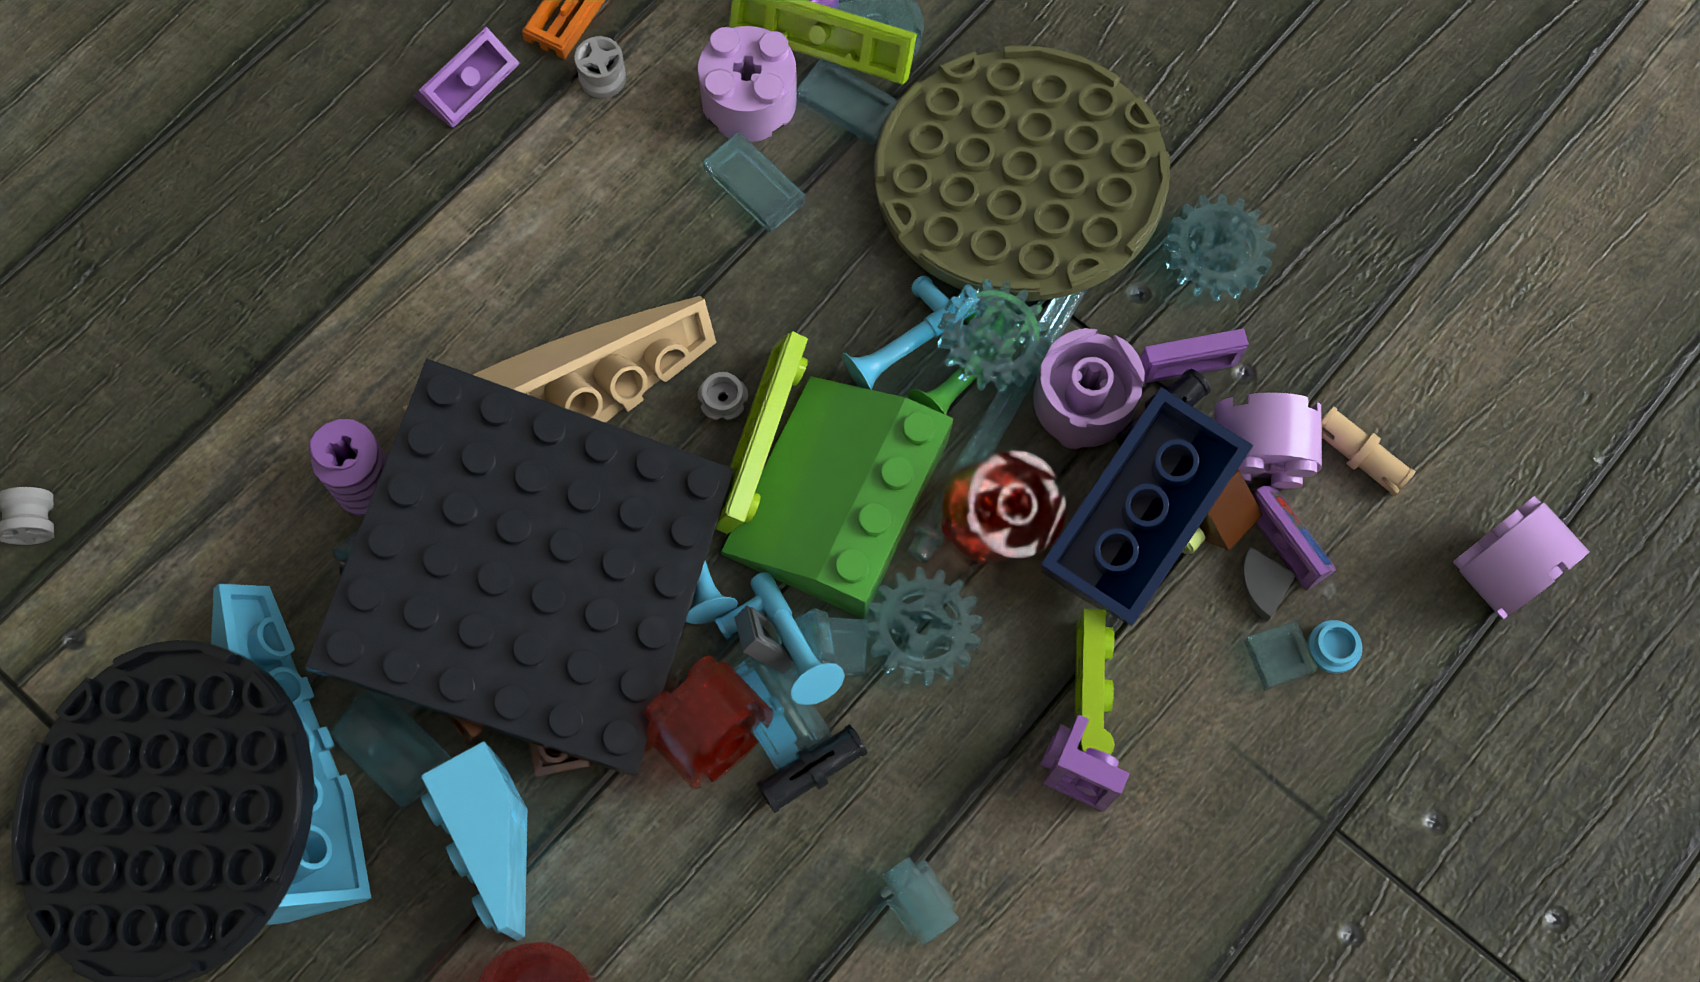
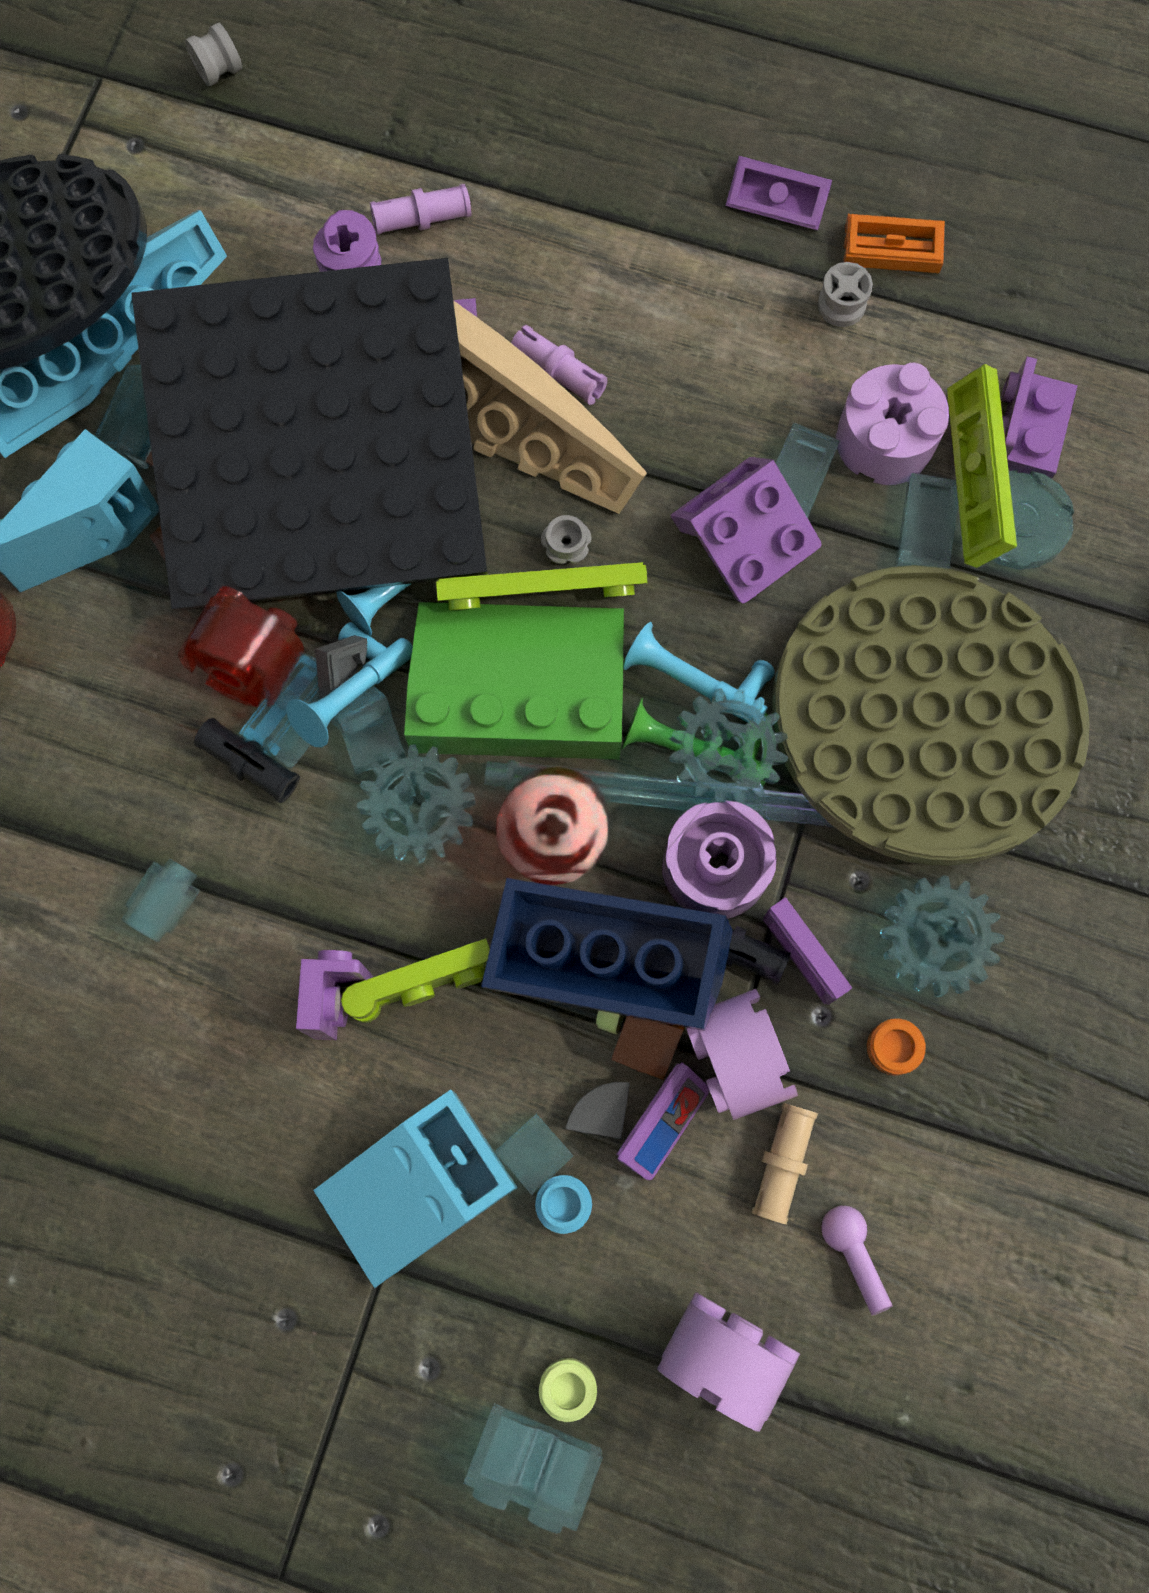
camera: 70 degrees right, 5 degrees up
none -> medium azure slope [313,1090,518,1288]
none -> lavender pin [370,184,471,235]
none -> clear light blue brick [464,1403,603,1533]
none -> lavender pin [511,325,607,405]
none -> yellowish green tile [539,1358,597,1422]
none -> medium lavender bracket [670,457,822,603]
none -> lavender bar [822,1206,893,1315]
none -> orange tile [867,1019,926,1076]

